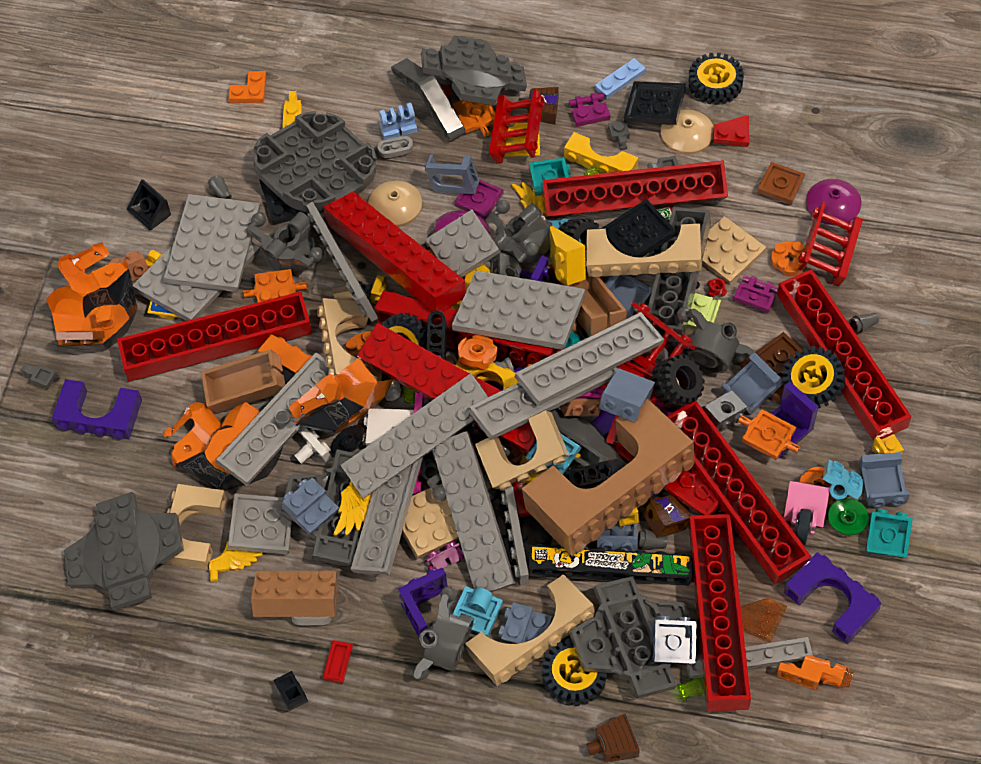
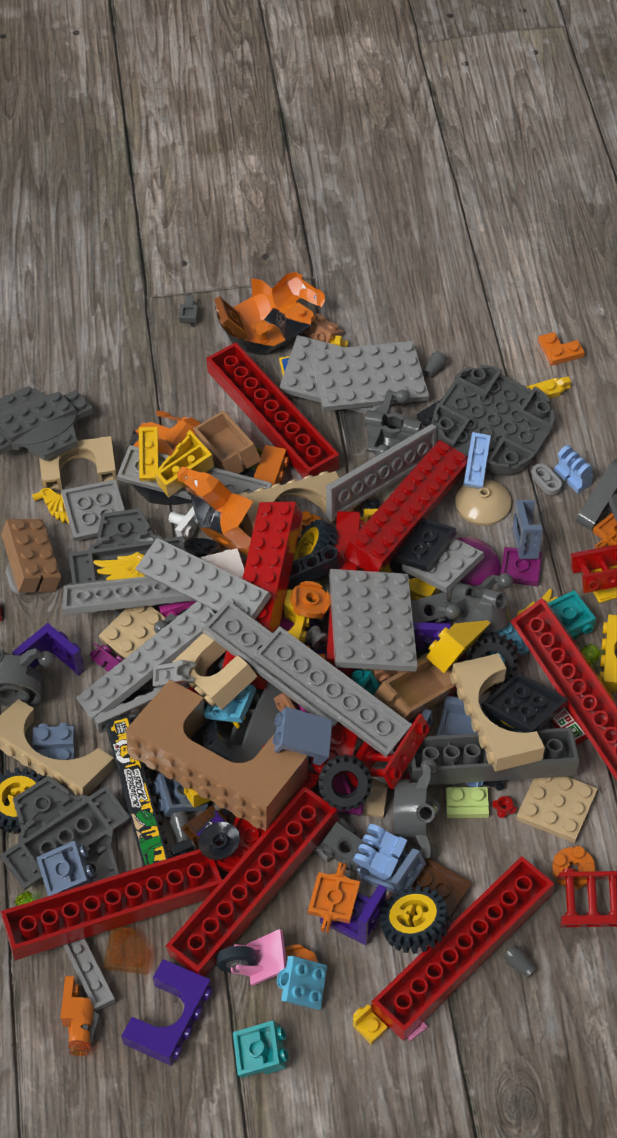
camera: 70 degrees right, 5 degrees down
dark purple arch [52,379,142,440] -> none
black slope [127,179,171,230] -> none
orange plate [243,269,307,302] -> none
sand blue plate [282,478,339,536] -> none
medium azure plate [453,586,503,637] -> none
magenta plate [733,275,778,313] -> none
green dish [828,498,869,535] -> none
sand blue panel [859,452,910,508] -> none
none -> yellow hinge [139,427,159,481]
none -> light grey plate [153,660,196,687]
none -> yellow wedge [155,430,214,497]
none -> black plate [171,839,194,857]
none -> black dish [198,822,240,860]
none -> light blue legs [353,824,407,880]
none -> black plate [393,518,457,572]
none -> light blue plate [463,432,491,489]

